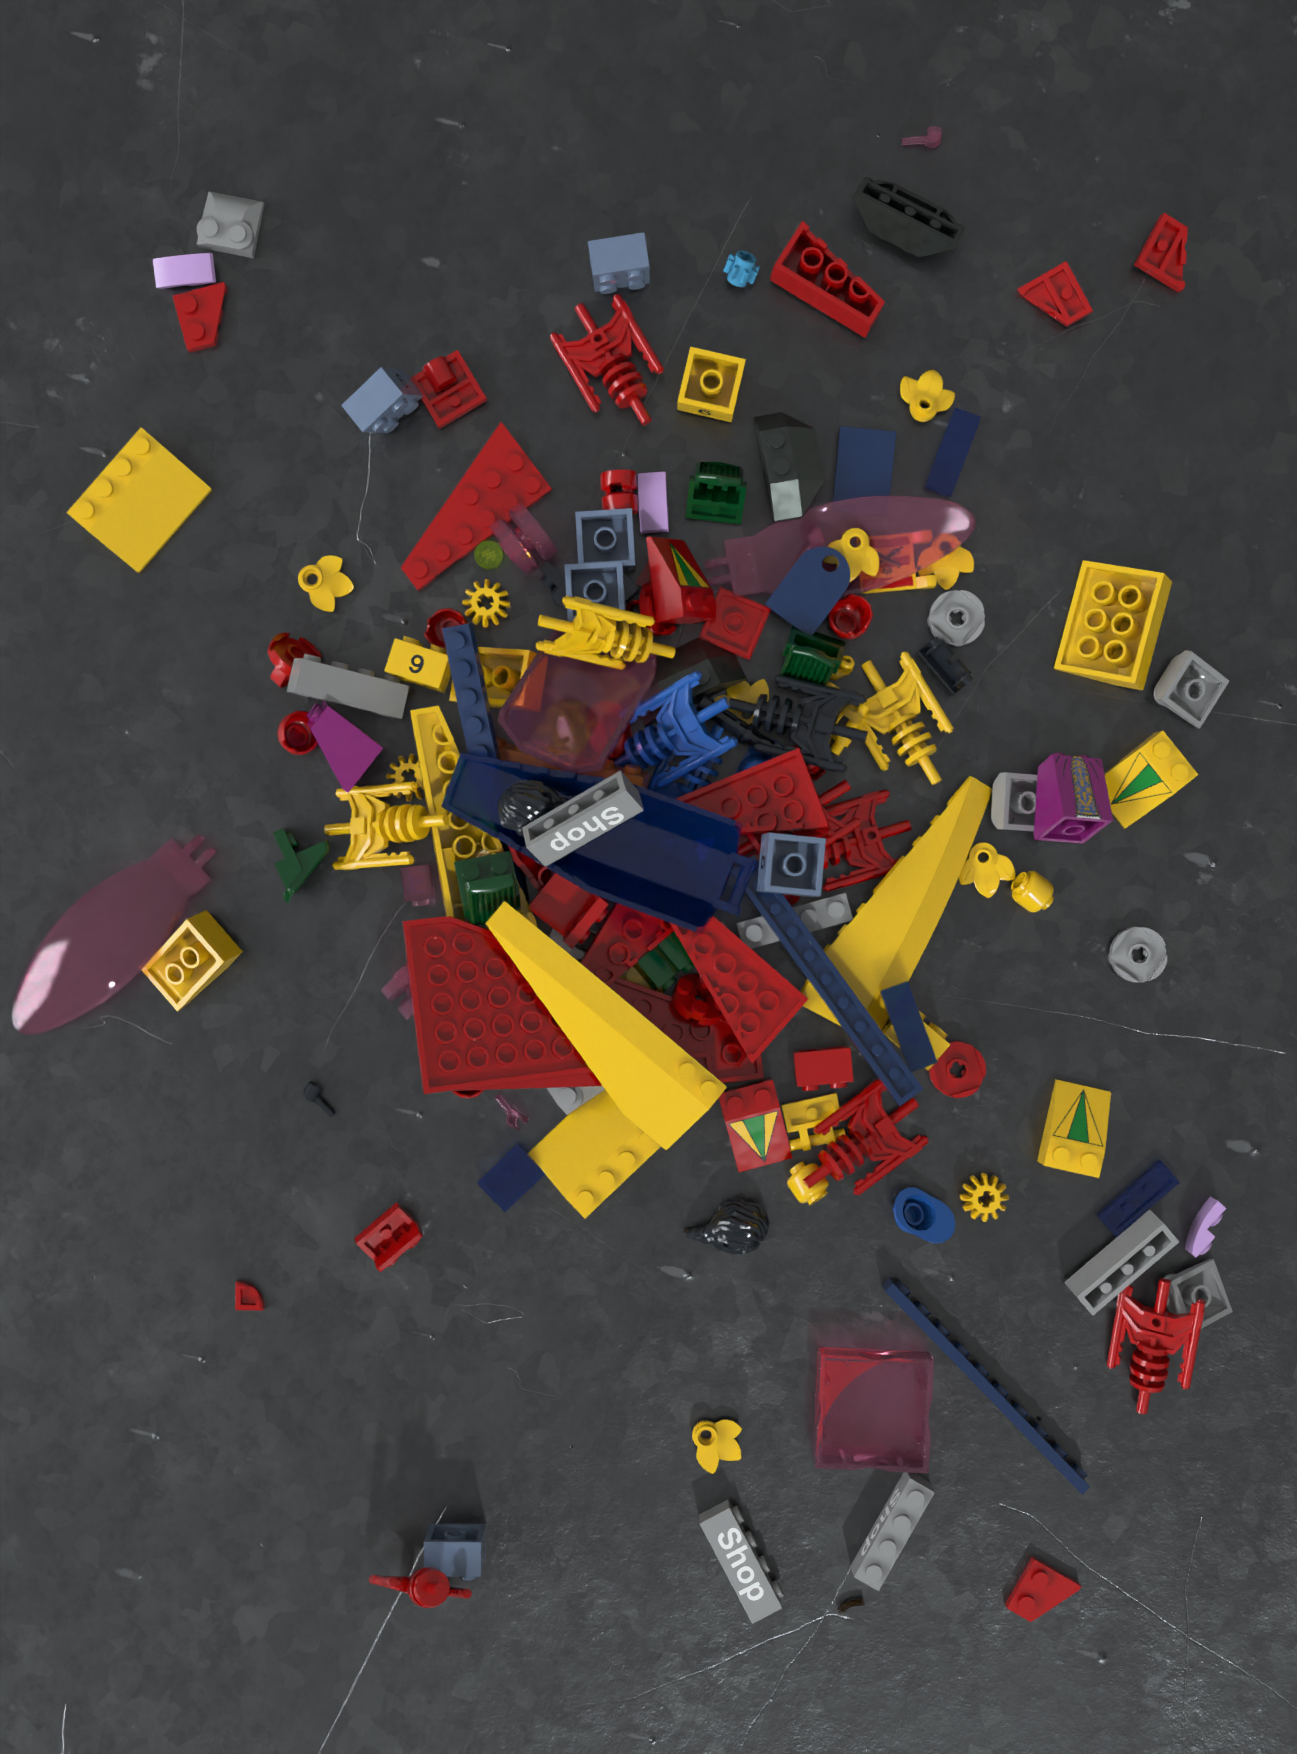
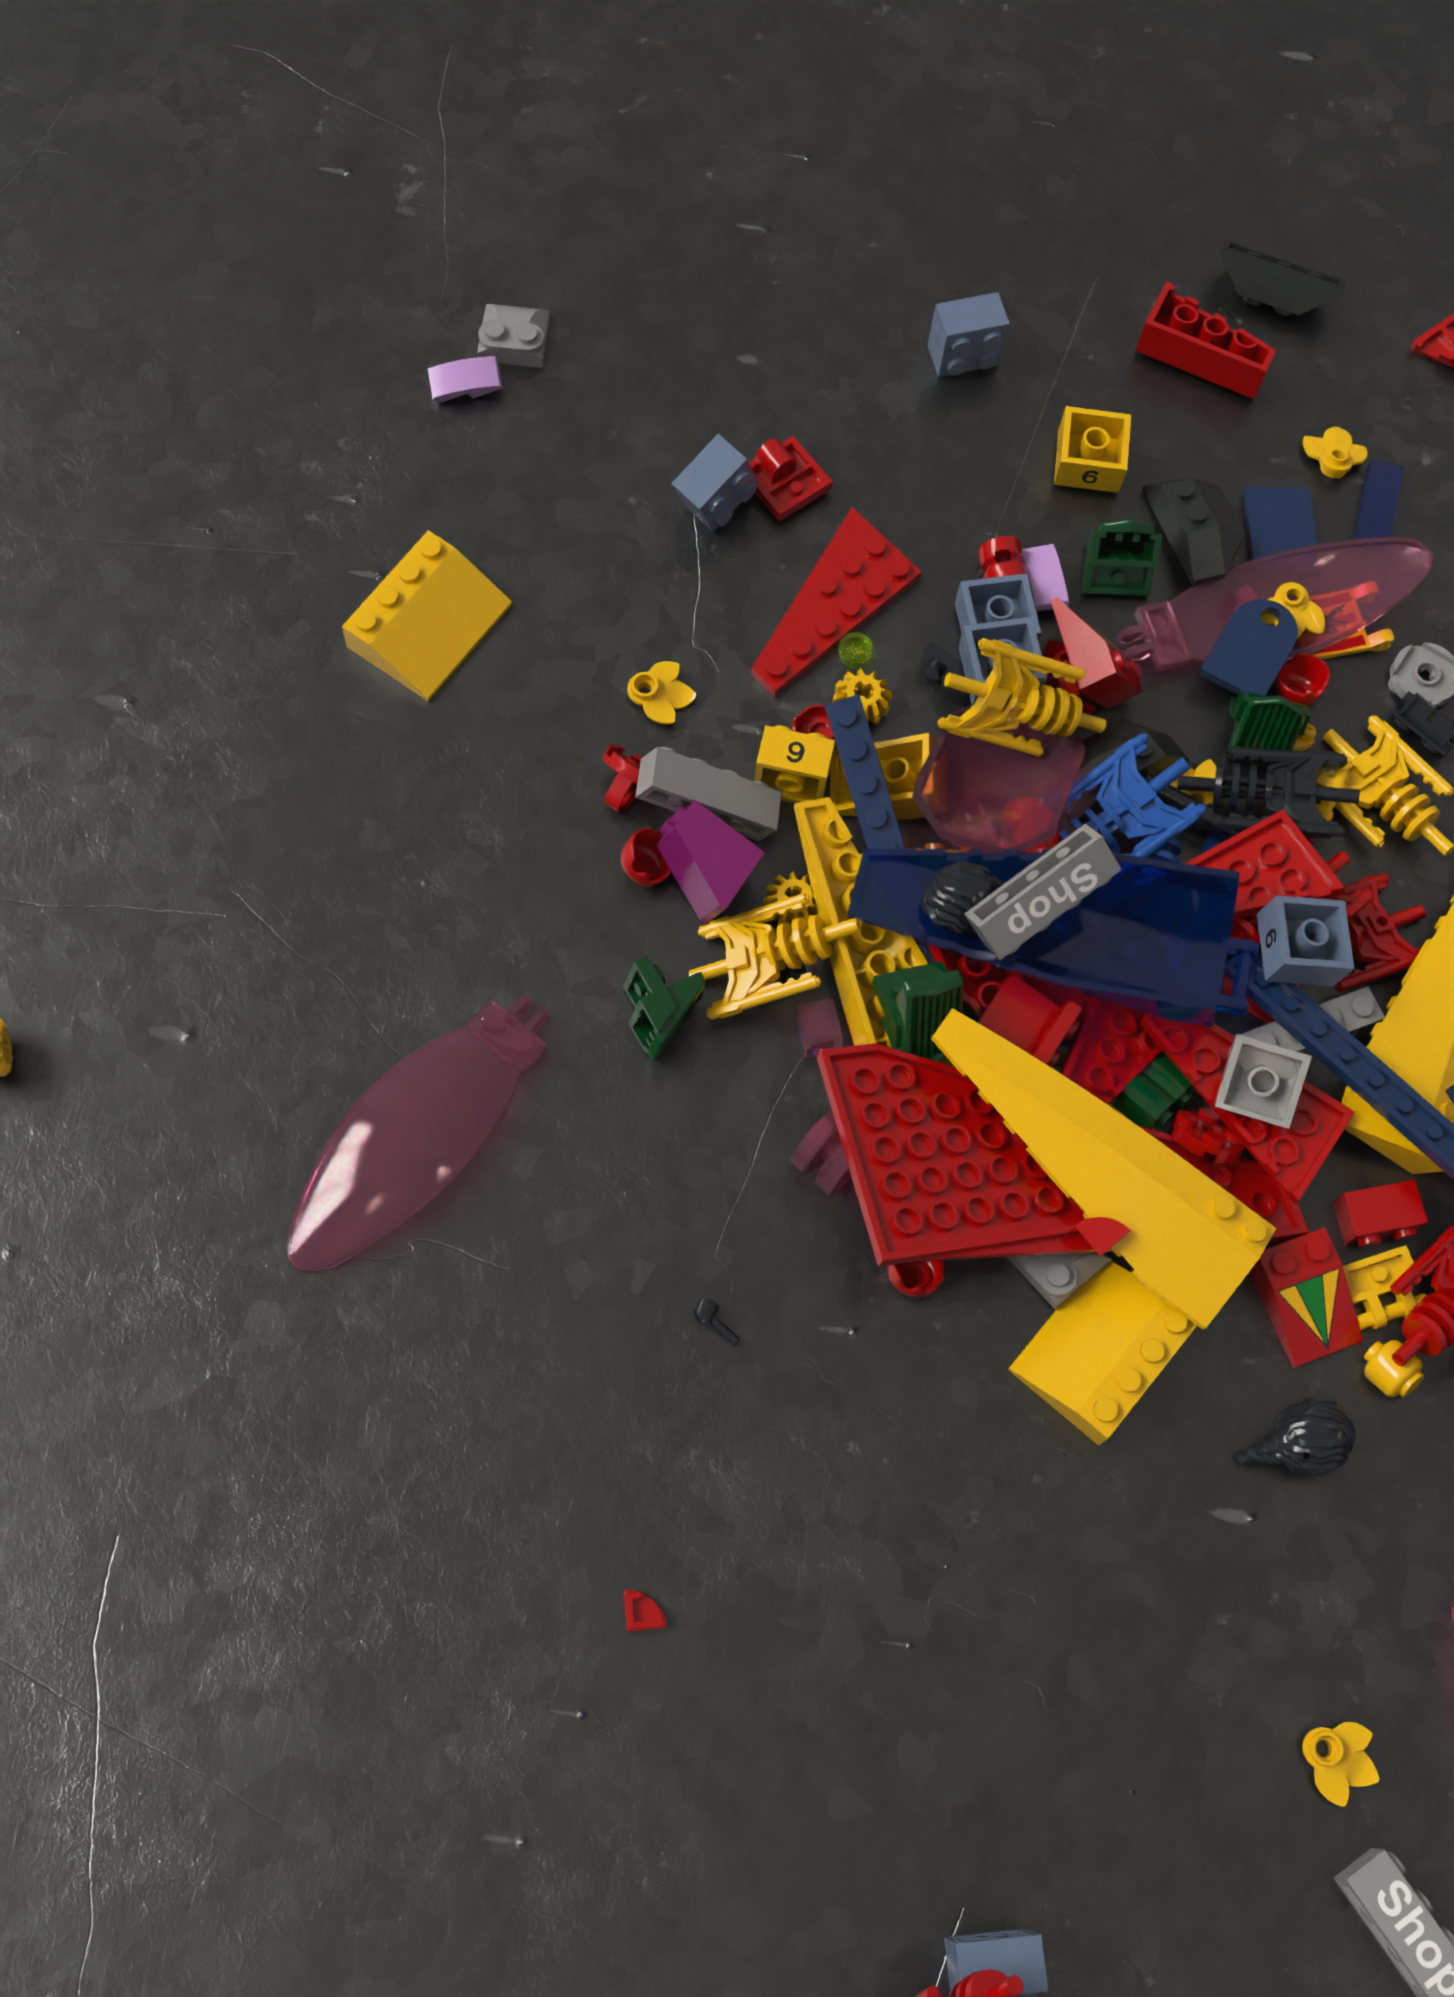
camera: 15 degrees left, 20 degrees down
yellow slope [141,910,243,1012] -> none
red wing [172,282,228,353] -> none
red bracket [354,1202,423,1272] -> none
clear blue plate [477,1143,545,1213] -> none
clear pink wheel [489,502,558,576] -> none
clear pink hand [495,1094,528,1130] -> none
red bar [549,294,664,426] -> none
red tile [698,587,771,661] -> none
dark azure gear [723,250,760,287] -> none
clear pink hand [902,126,942,148] -> none
yellow plate [918,533,974,590] -> none
none -> red tile [1075,1217,1131,1256]
none -> light grey slope [1214,1034,1312,1129]

